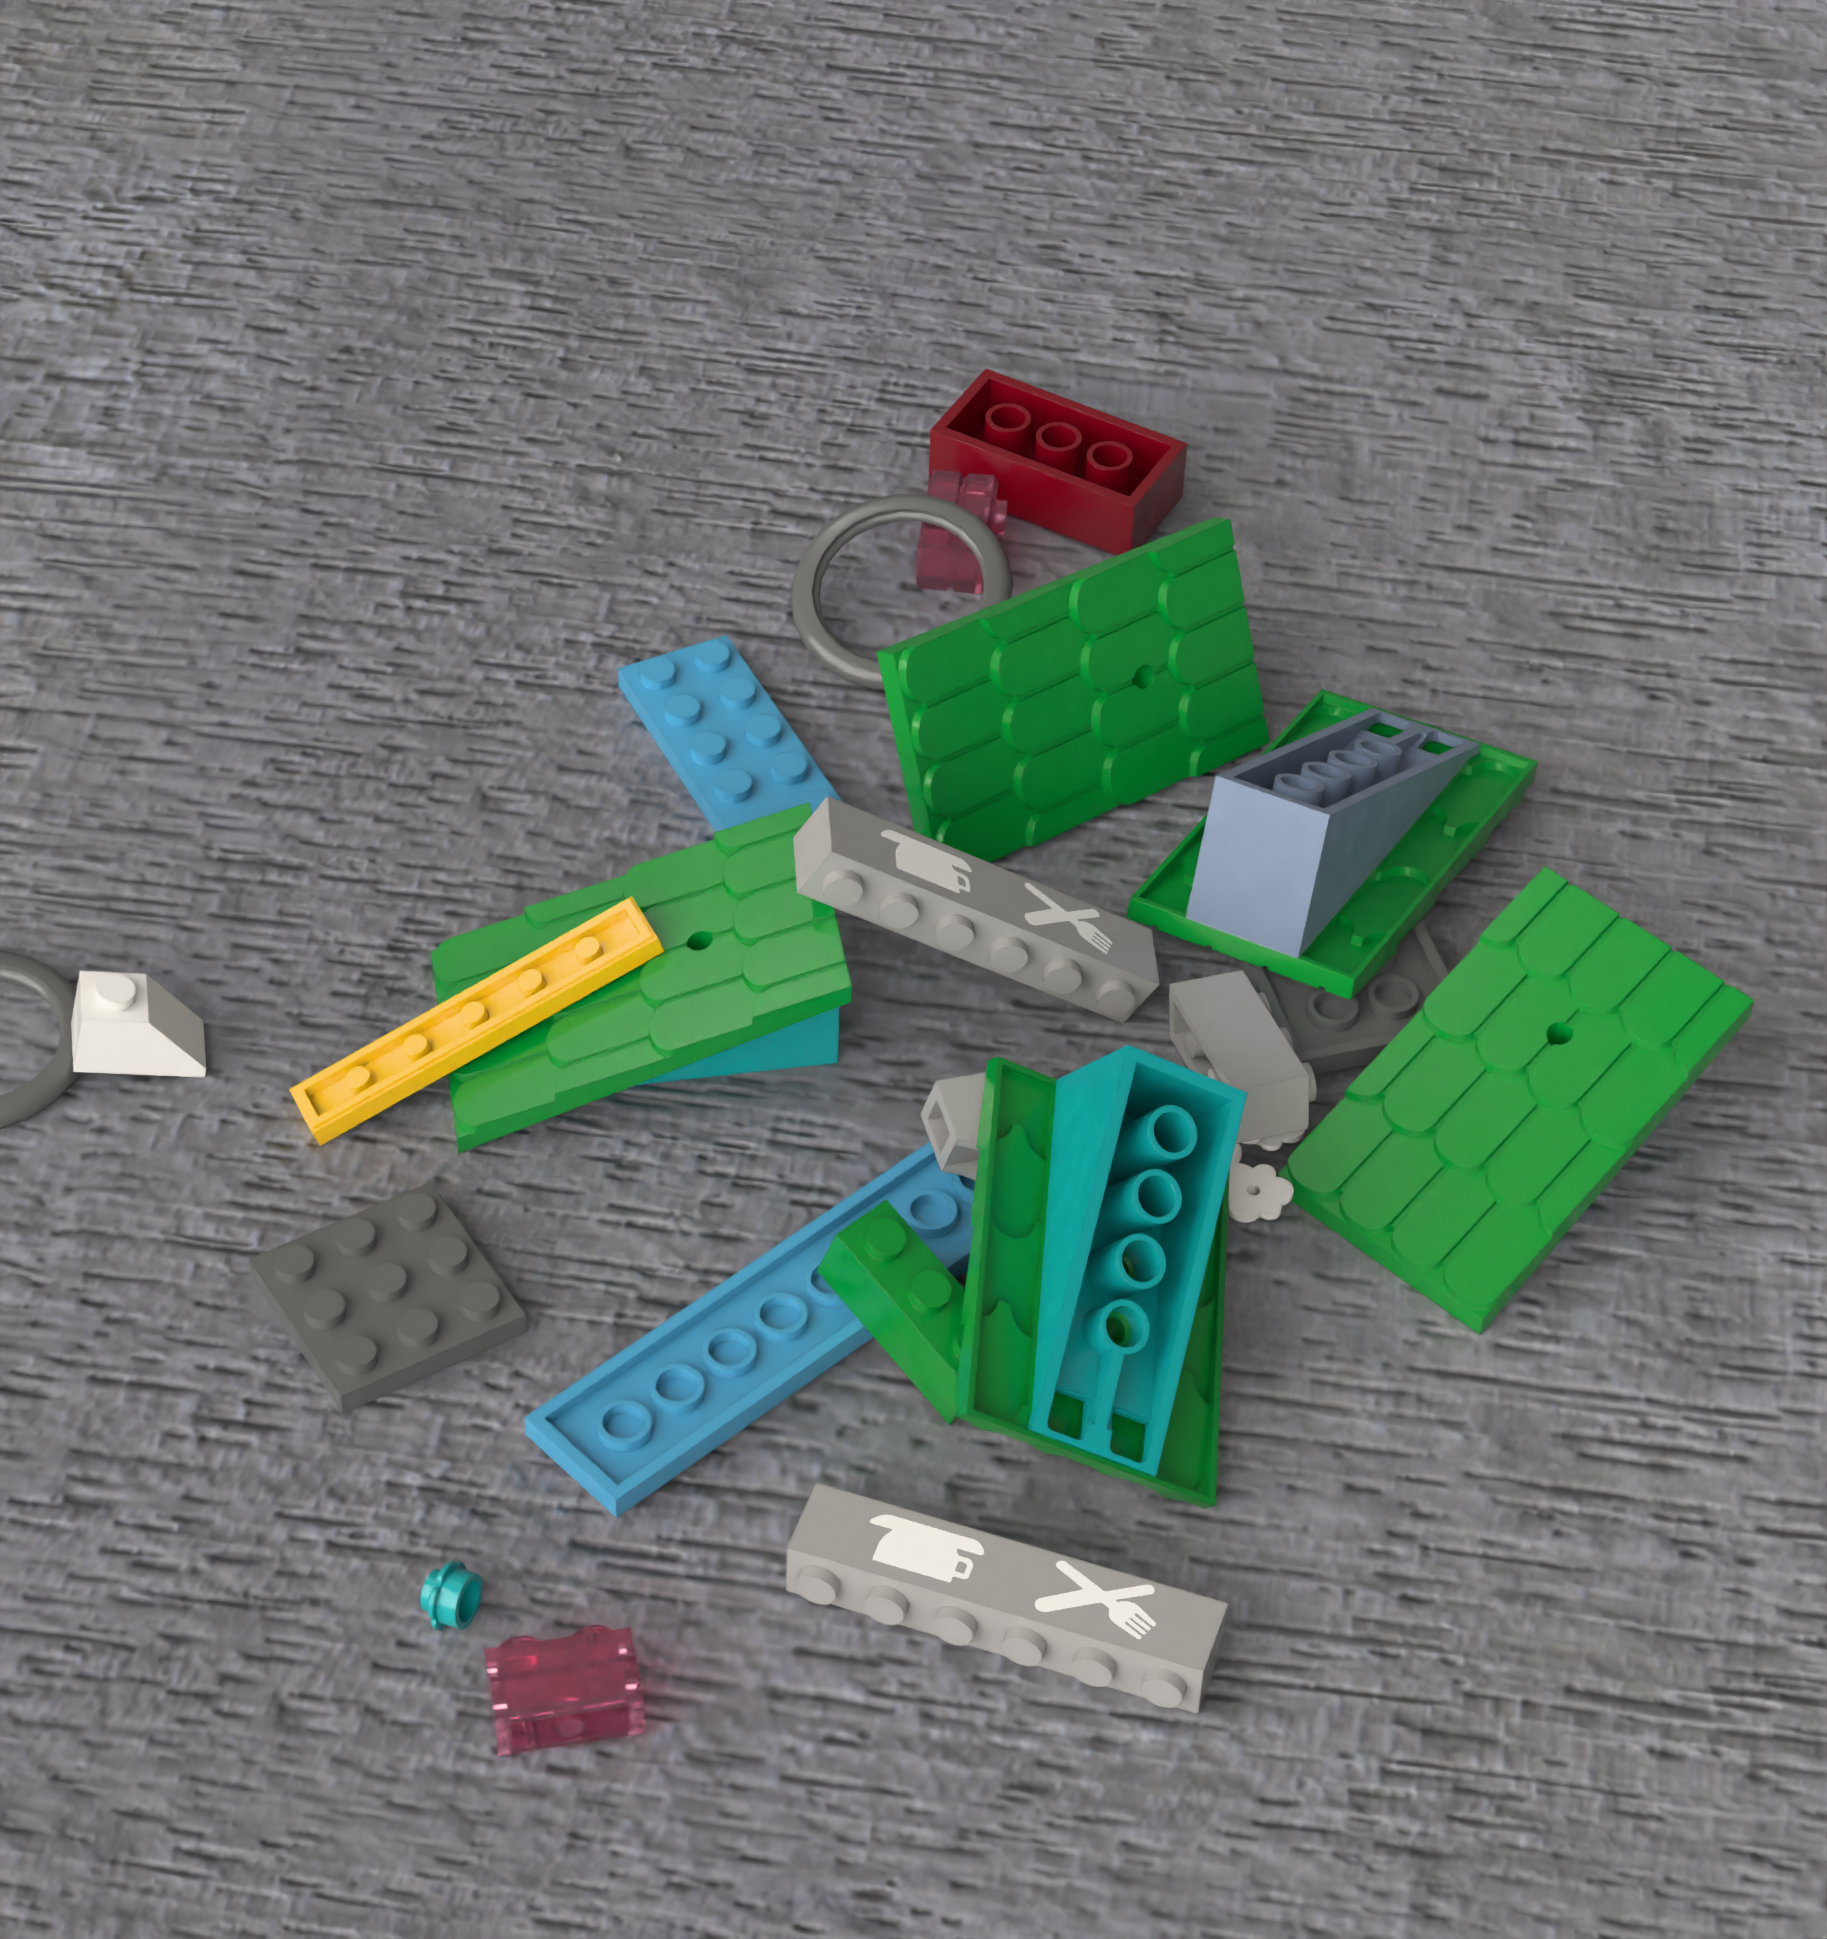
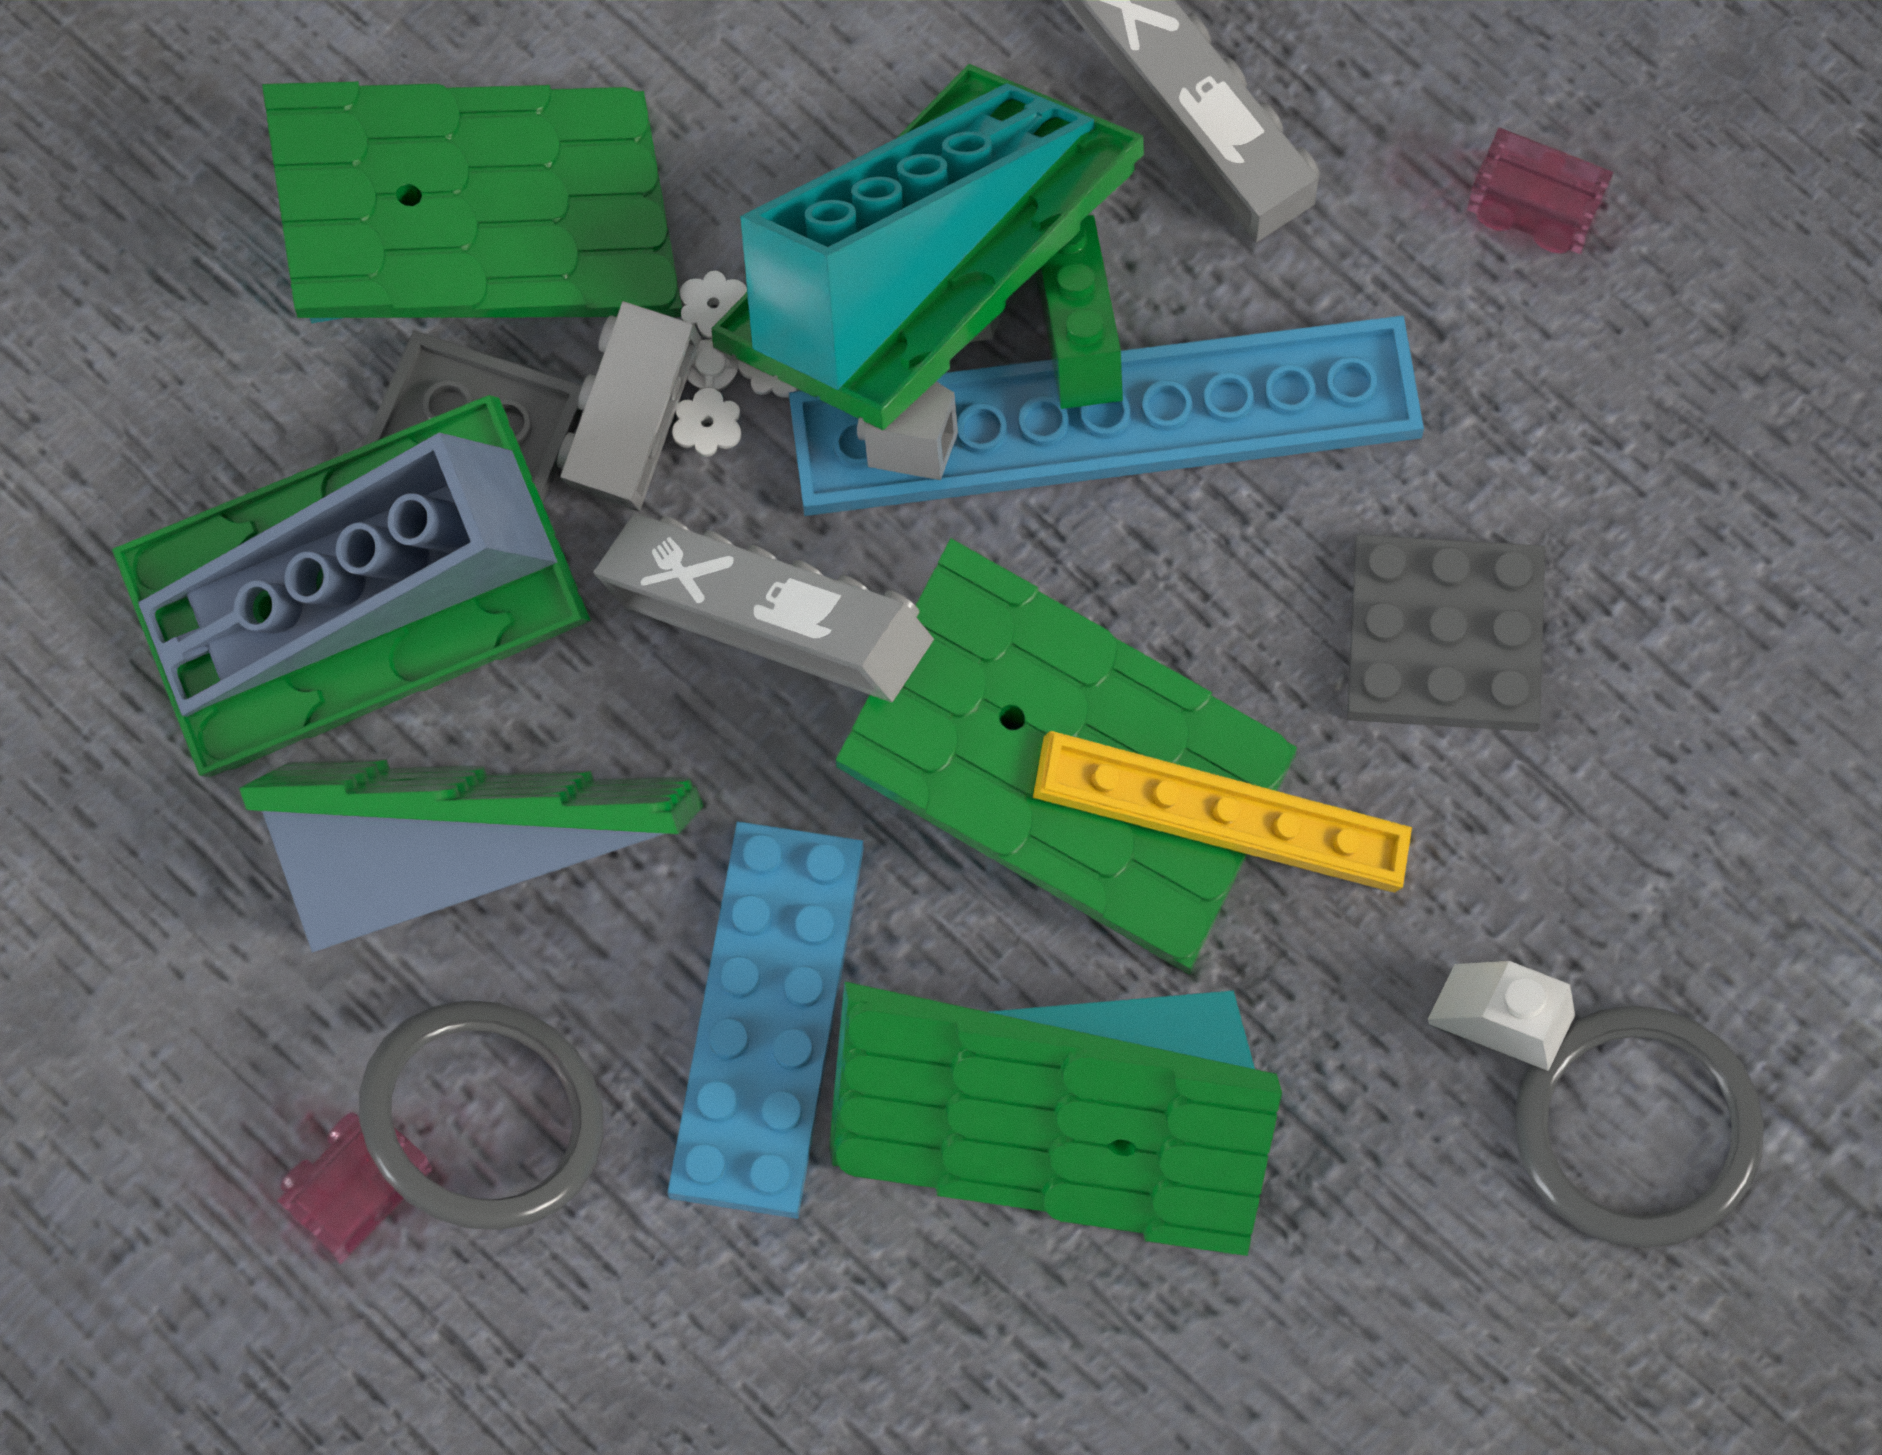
camera: 140 degrees left, 25 degrees up
teal plate [420,1561,483,1631] -> none
dark red brick [928,369,1187,555] -> none
none -> green piece [829,982,1282,1256]

